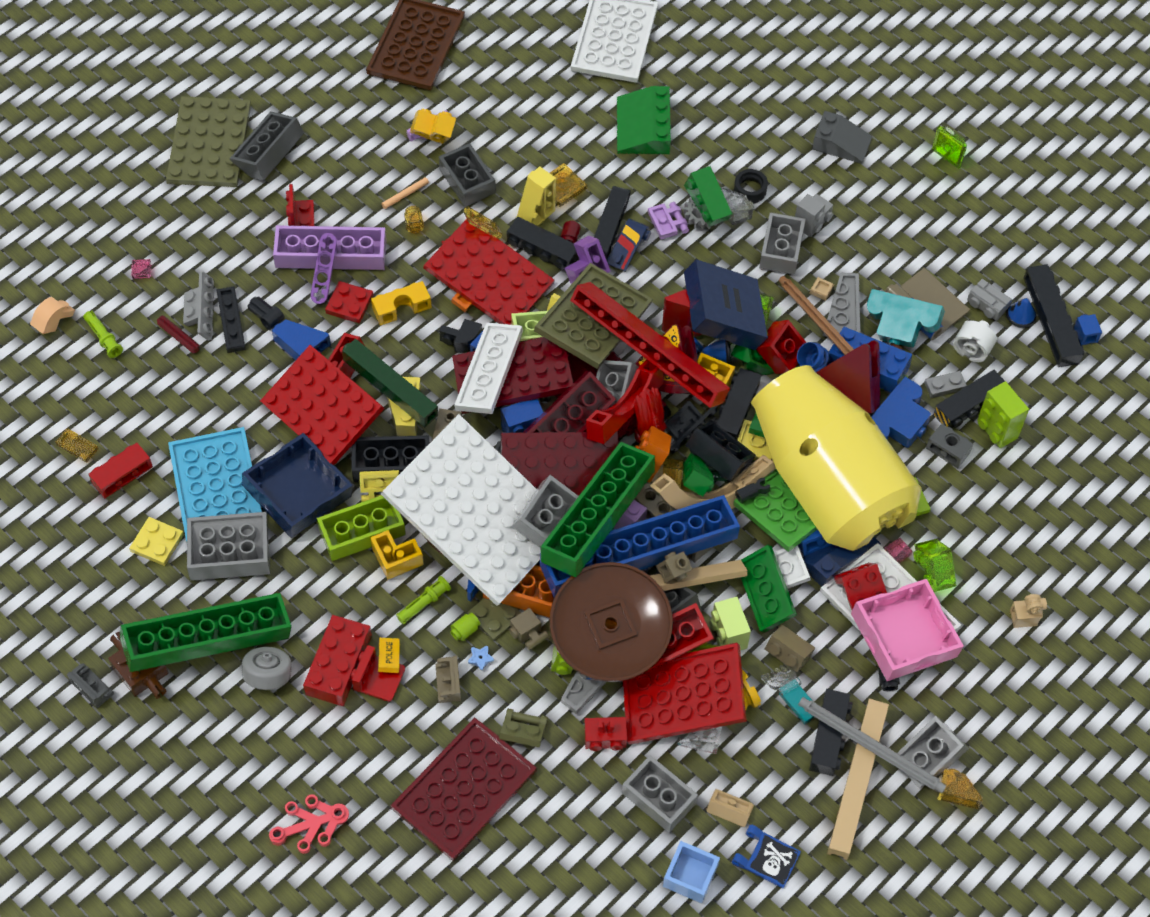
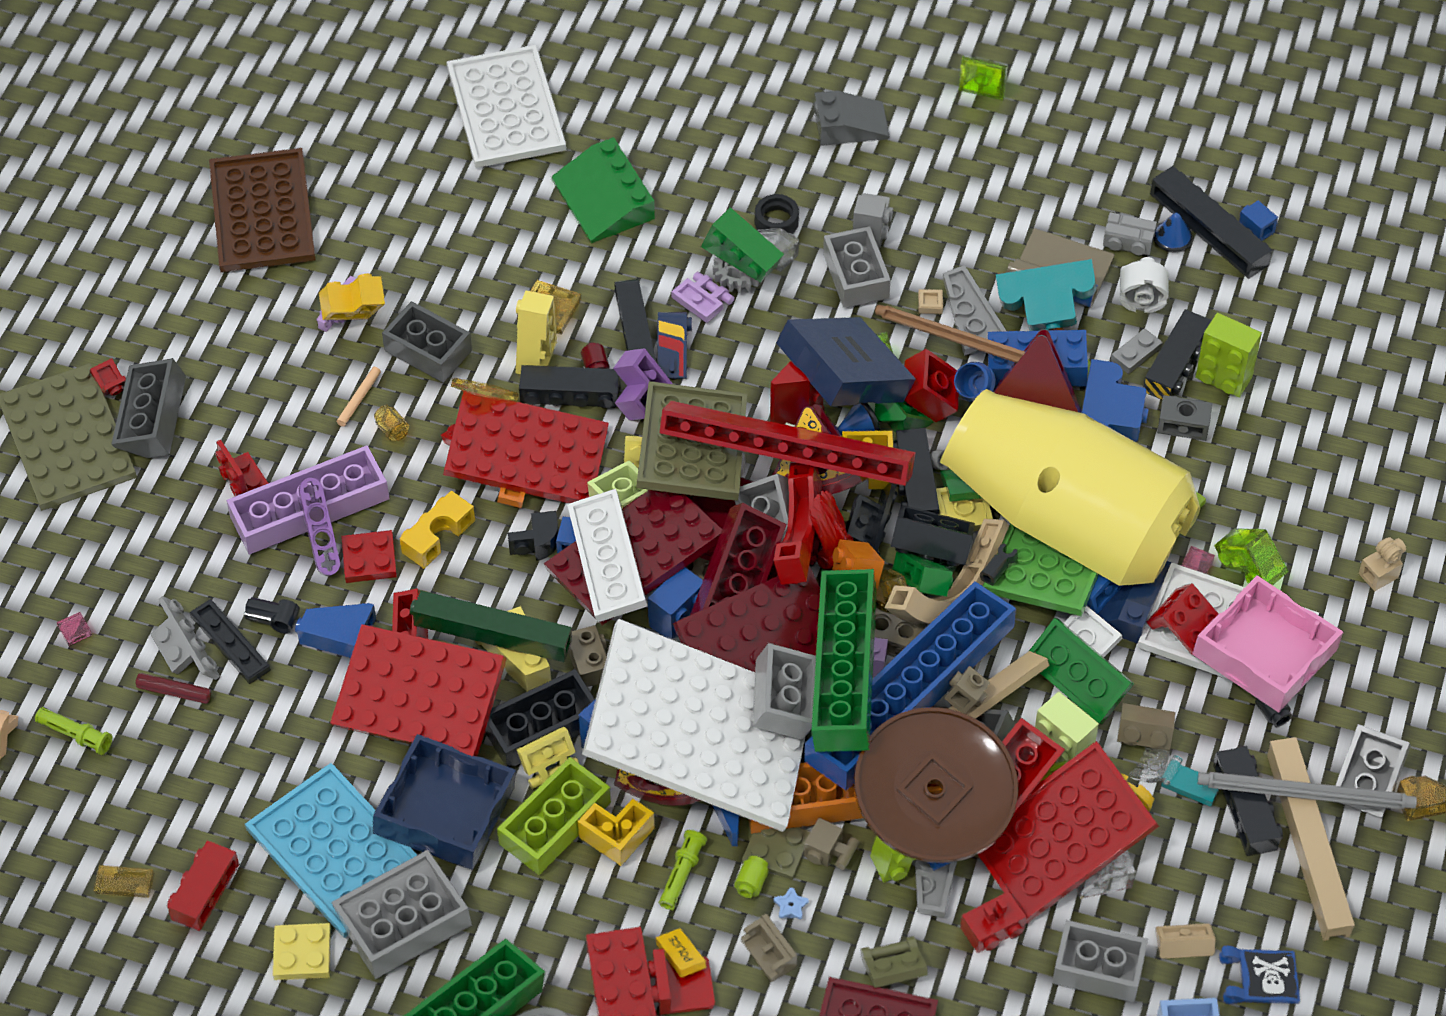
camera: 25 degrees left, 5 degrees down
none -> red bracket [89,358,126,396]

